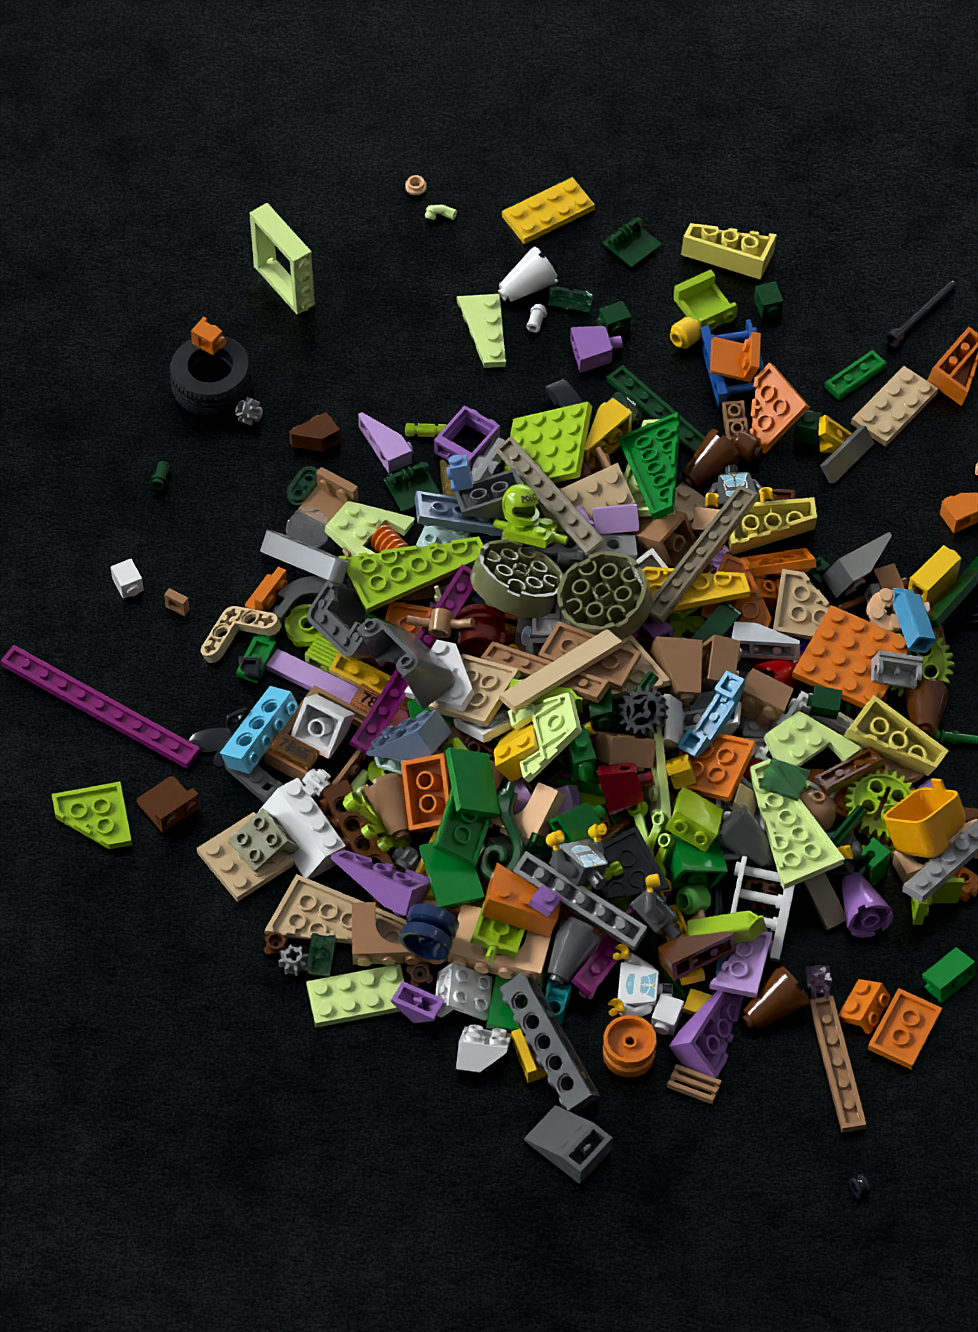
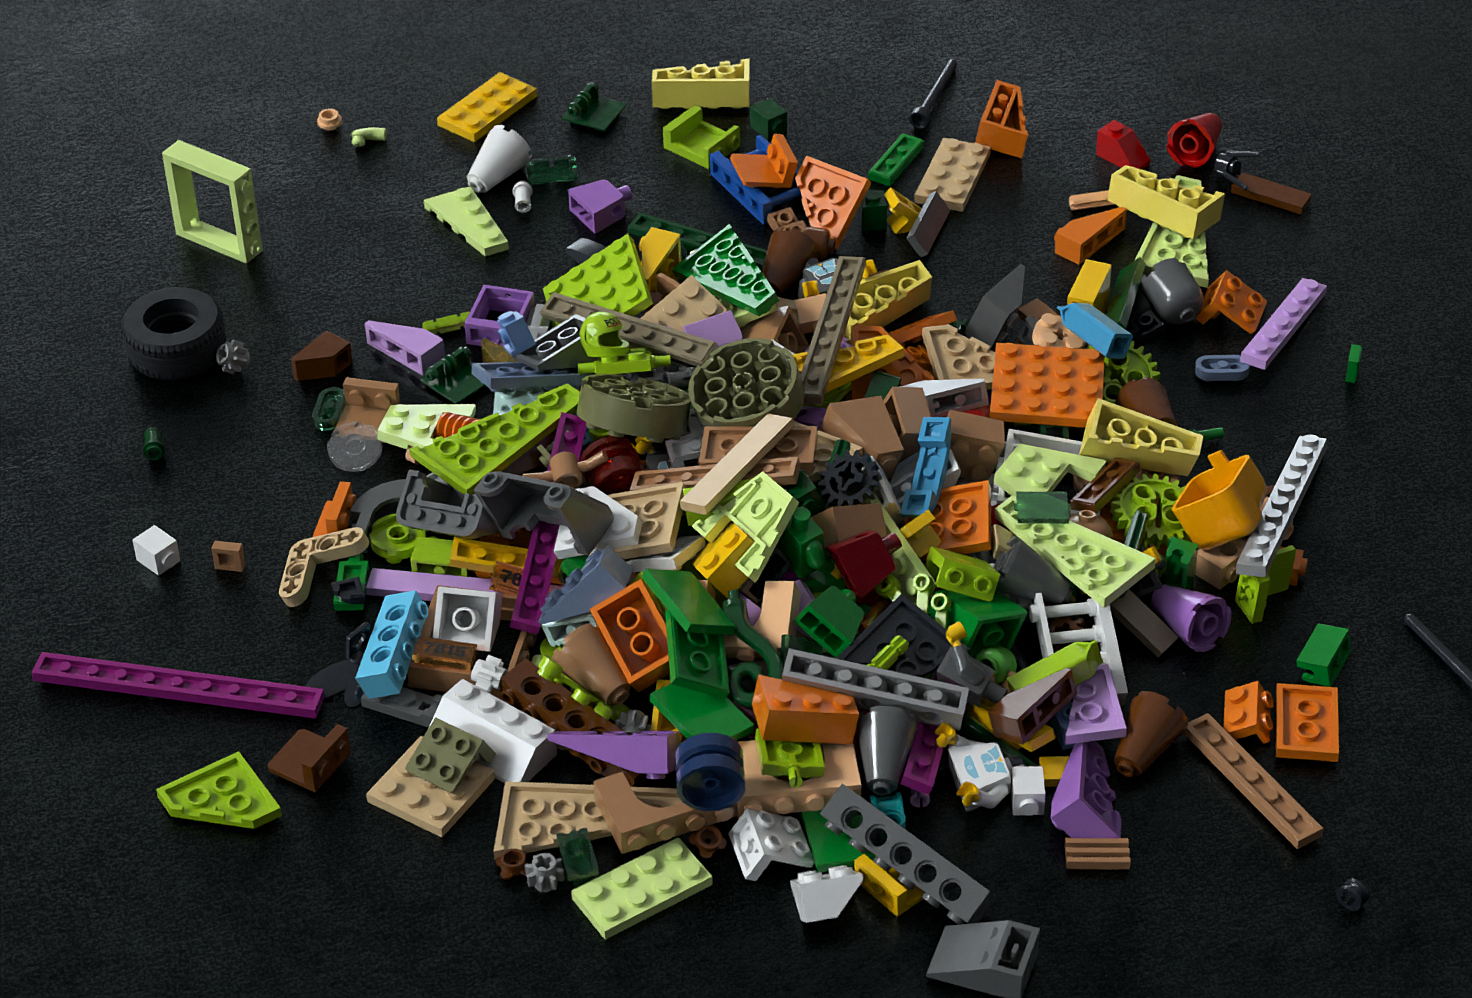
camera: 20 degrees left, 15 degrees down
orange brick [191,317,226,355] -> none
light grey beam [260,530,349,584] -> none
medium lavender slope [391,981,445,1023] -> none
medium lavender plate [528,884,562,918] -> none
dark grey torso [546,823,608,890] -> none
dark green brick [597,301,631,337] -> none
orange wheel [603,1015,657,1078] -> none
yellow head [670,317,702,349] -> none
clear purple plate [805,965,832,999] -> none
dark green brick [806,685,842,720] -> none
light grey hinge [871,650,923,689] -> none

